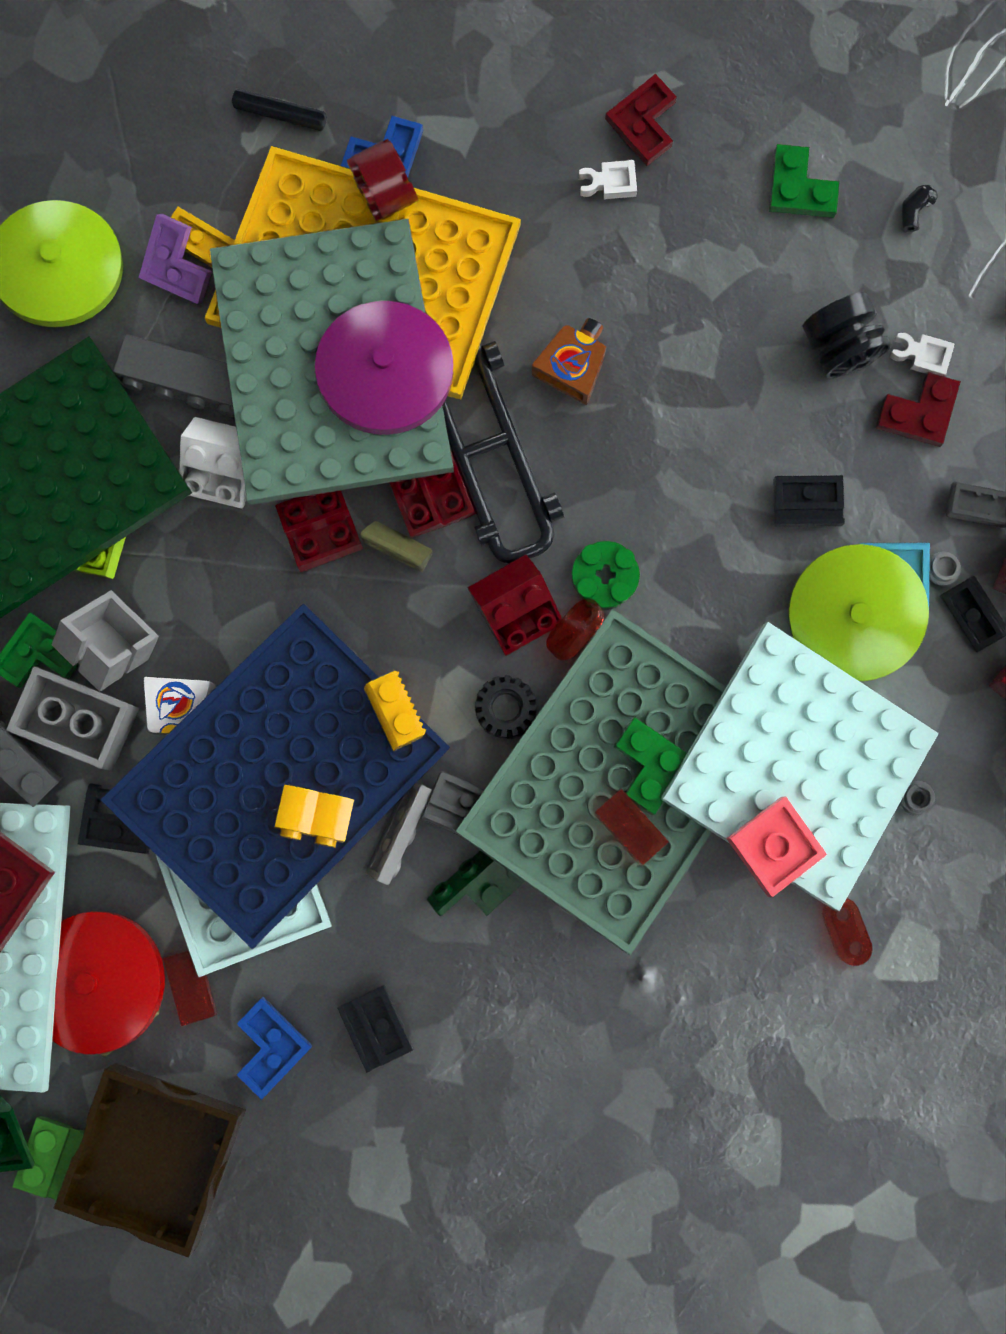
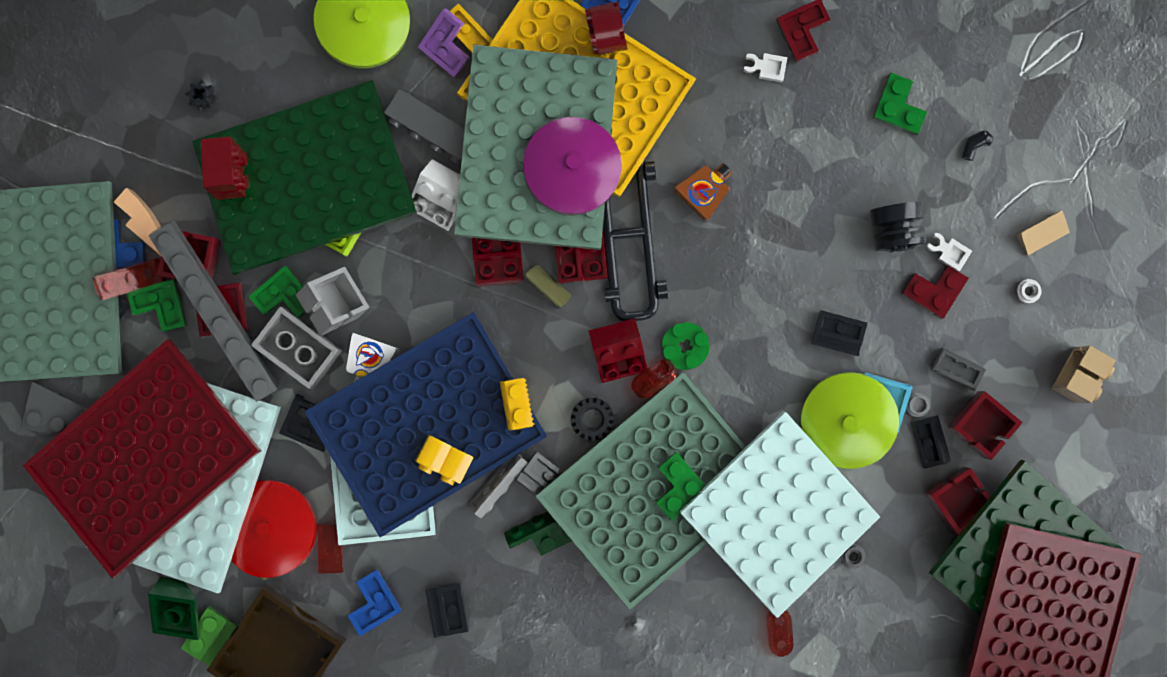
camera: 10 degrees right, 5 degrees up
clear red plate [594,788,669,866] -> none
coral plate [726,796,827,897] -> none

